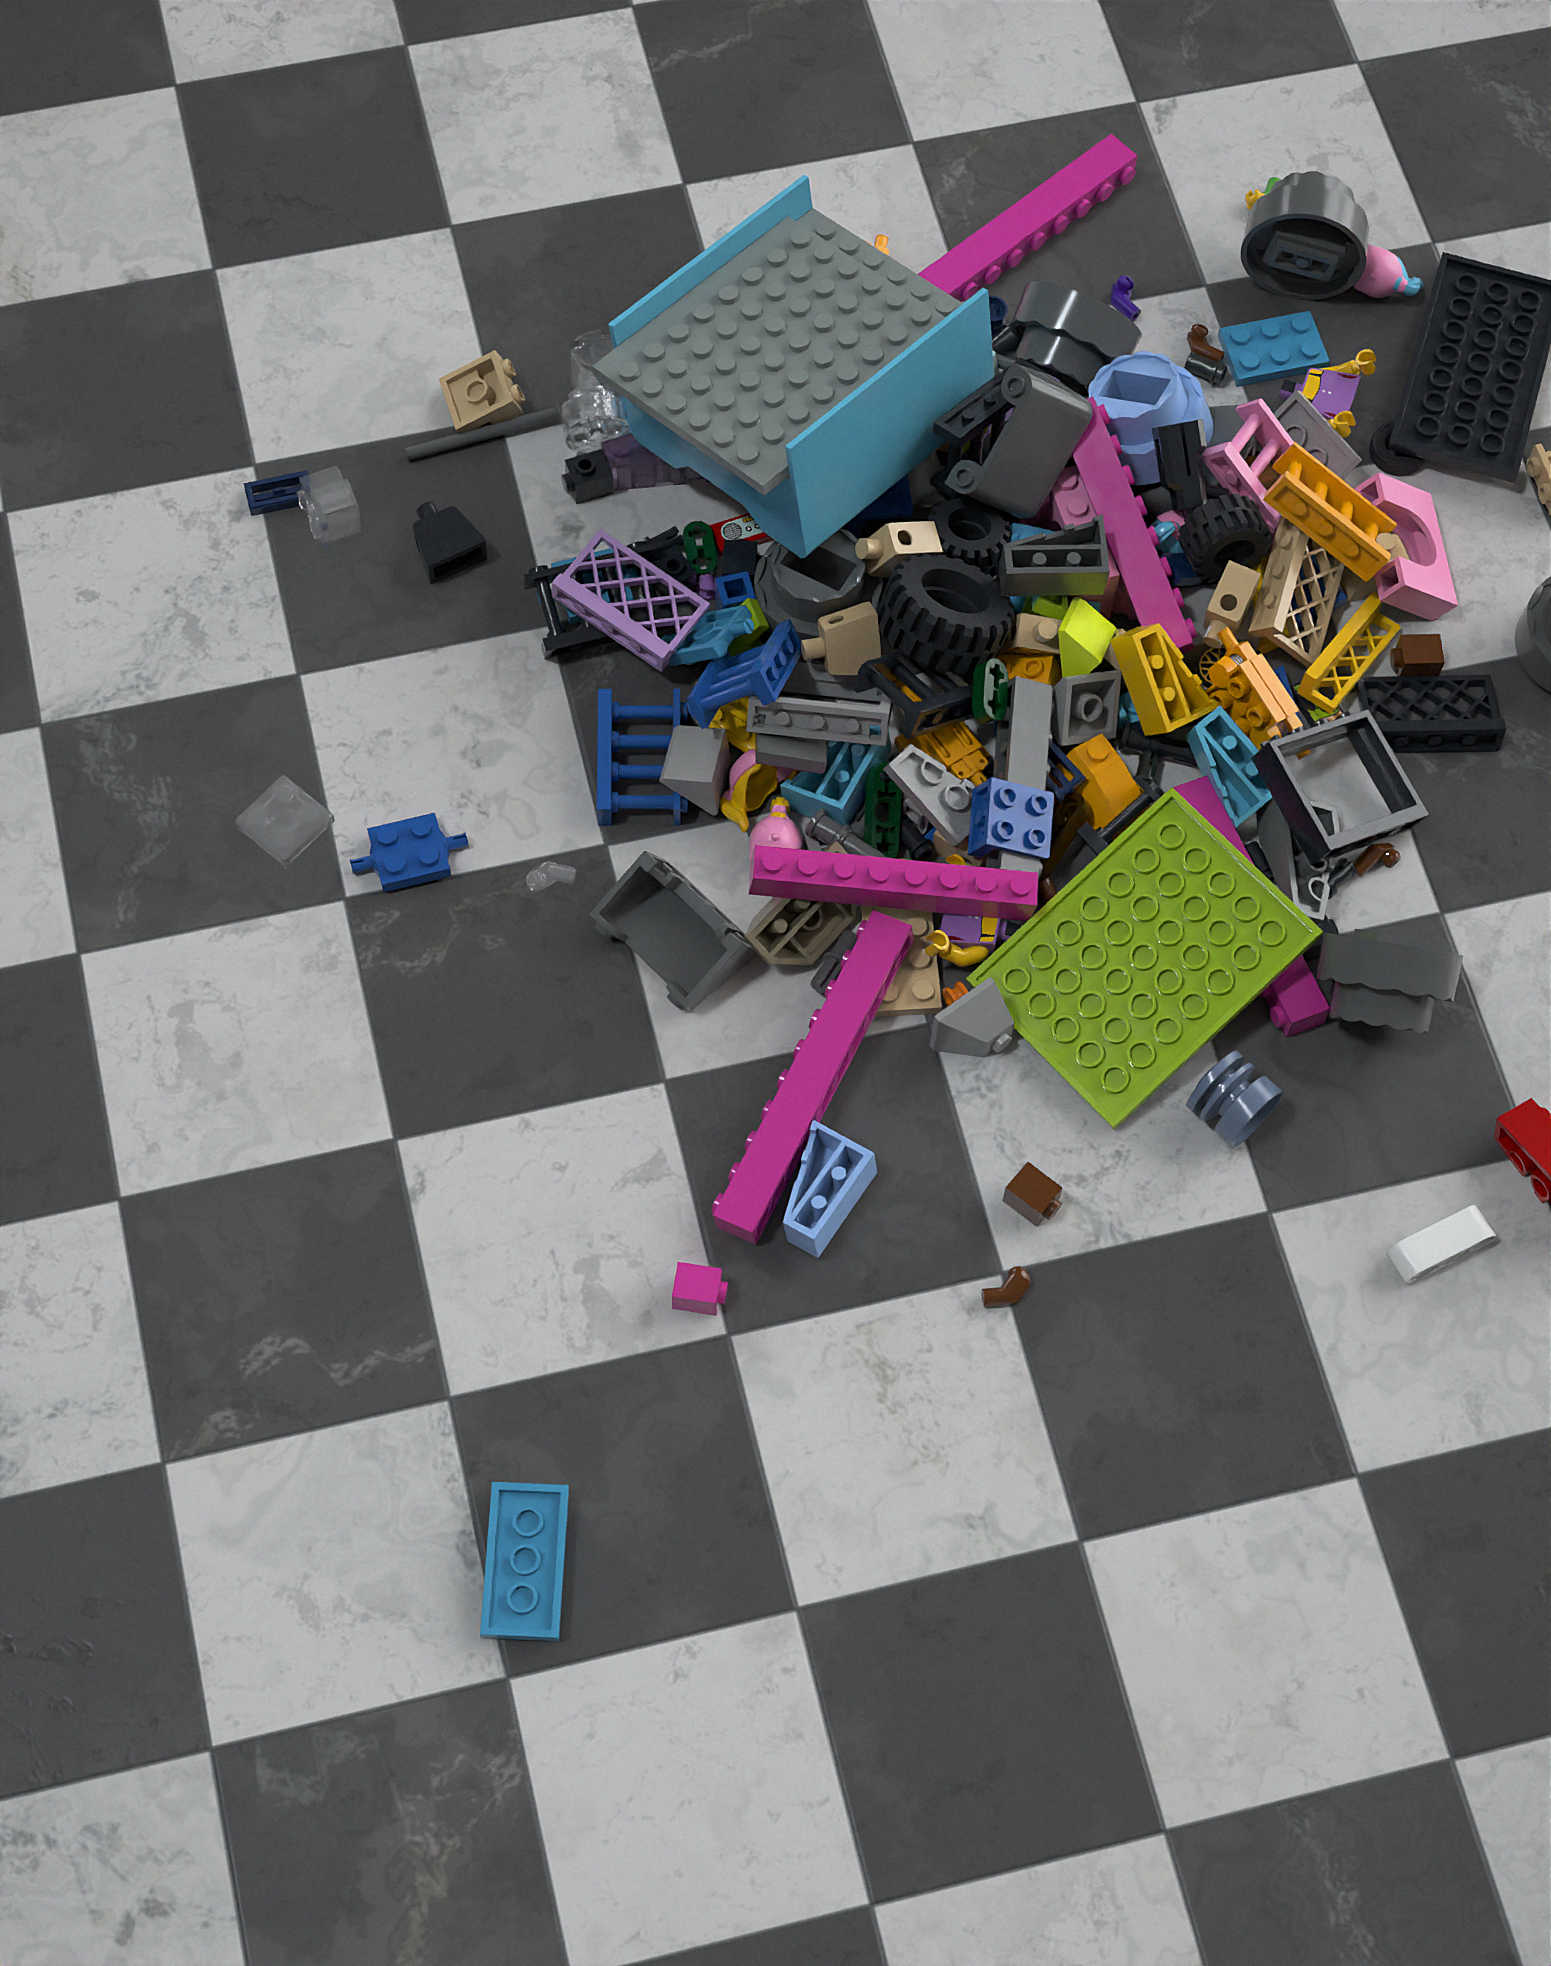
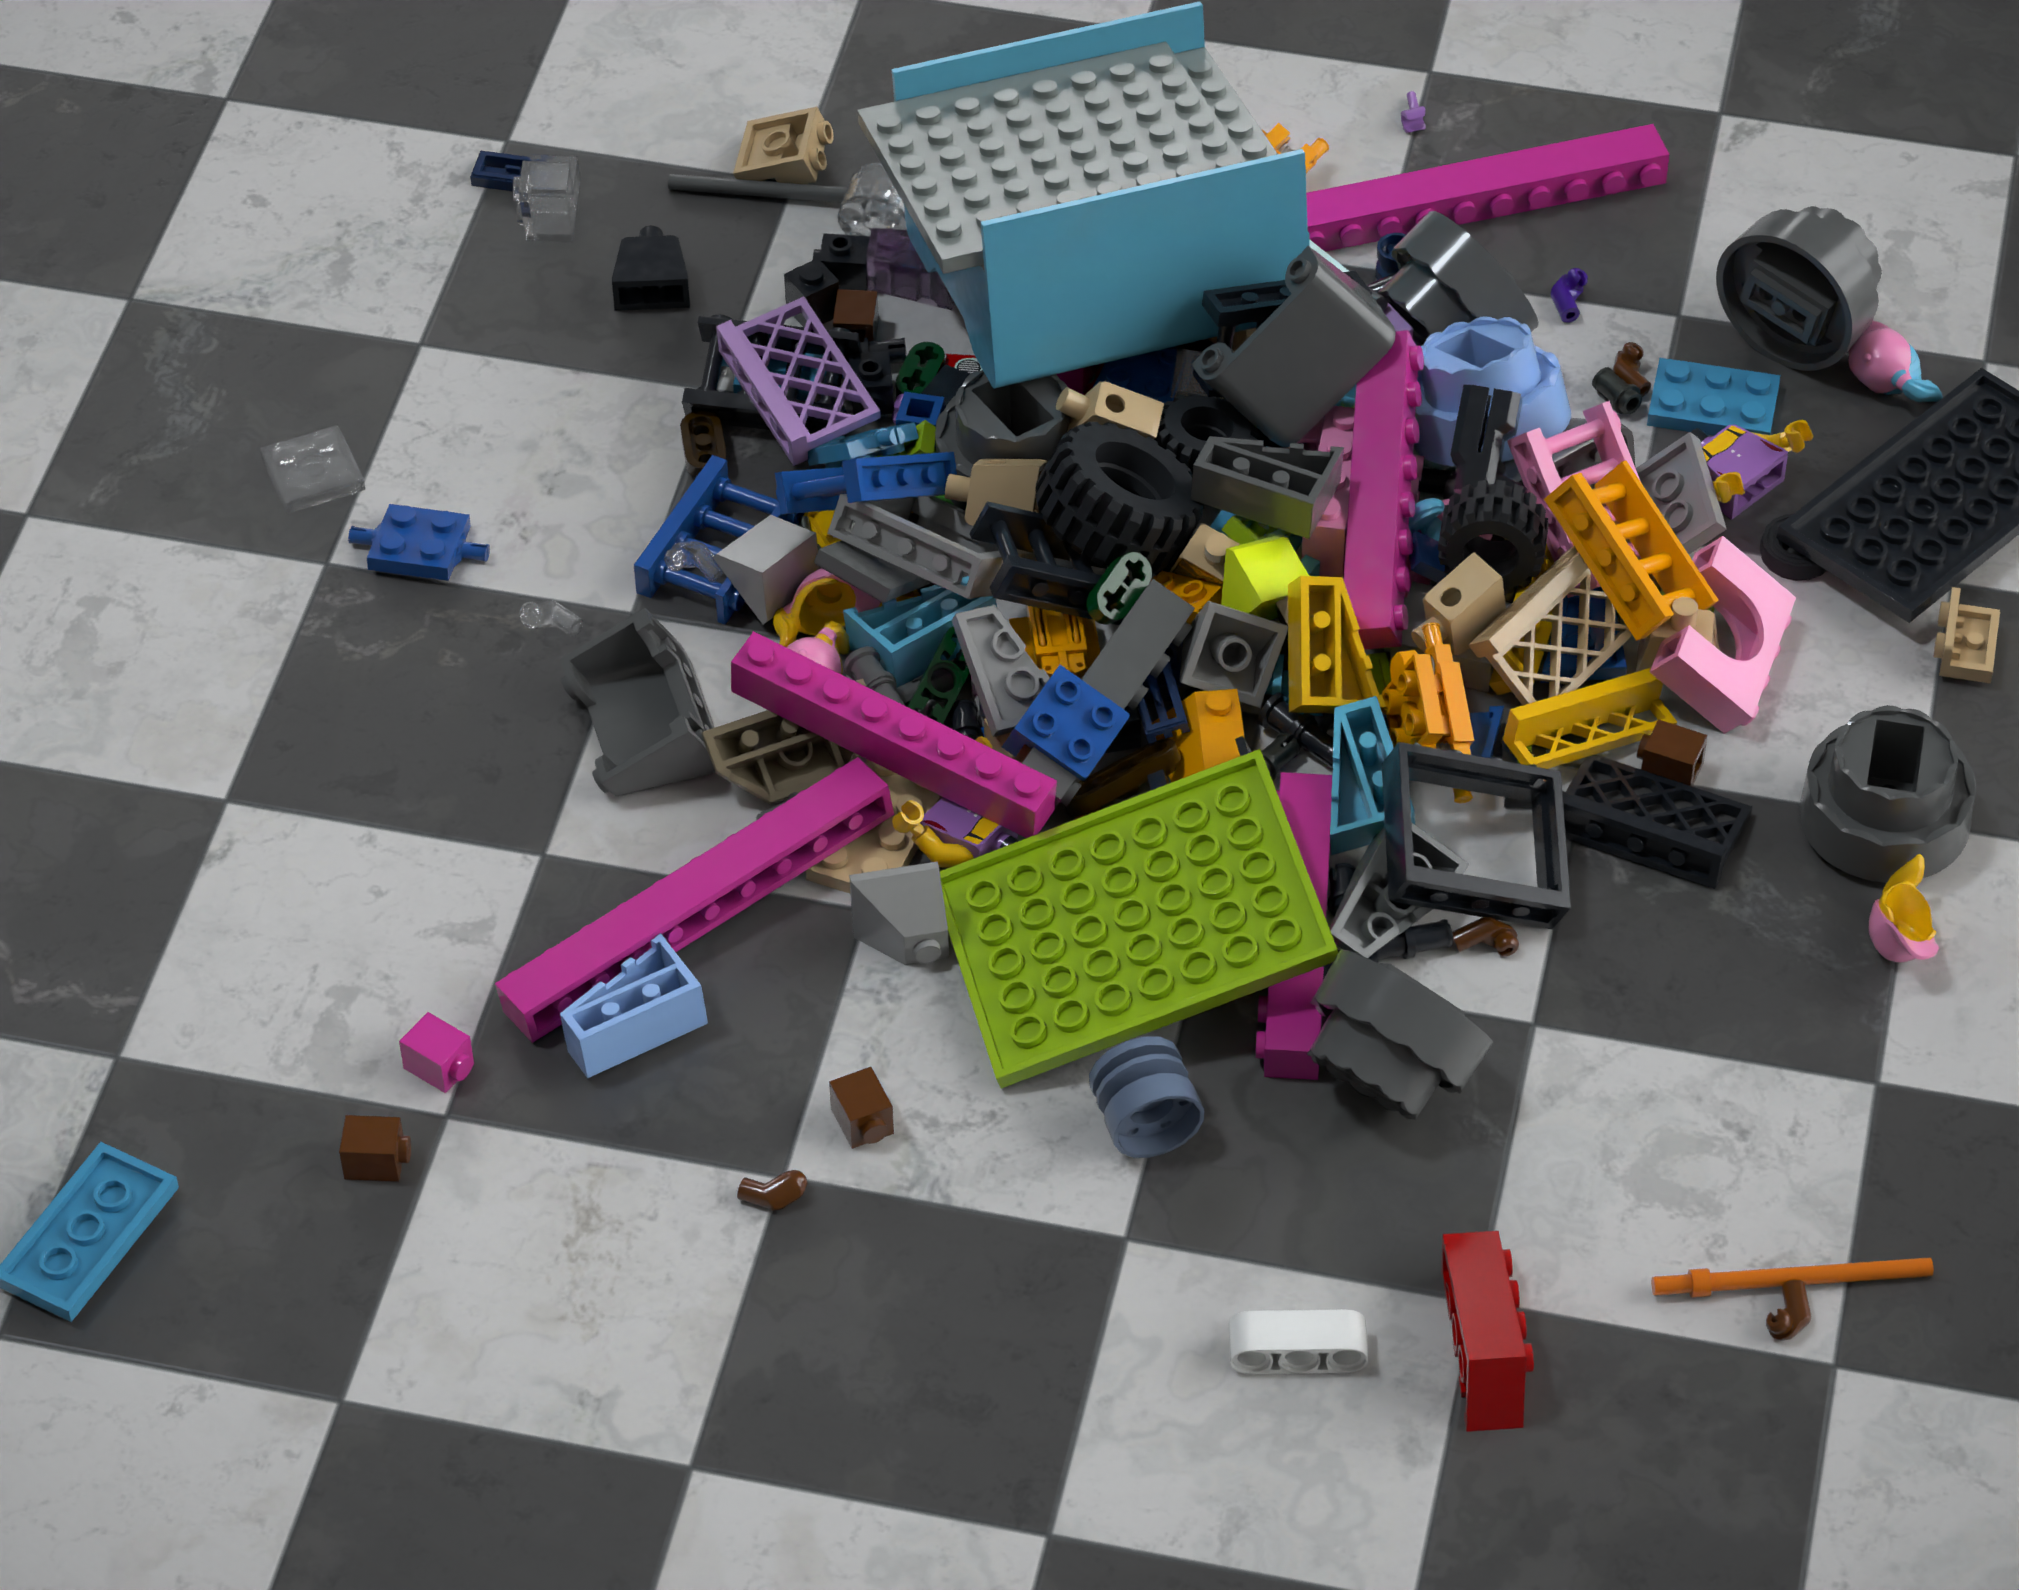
camera: 30 degrees right, 15 degrees down
none -> reddish brown brick [339,1115,411,1182]
none -> clear arm [664,541,724,583]
none -> dark brown plate [680,410,727,478]
none -> black brick [784,258,840,327]
none -> reddish brown brick [833,289,879,342]
none -> medium lavender hand [1401,91,1426,133]

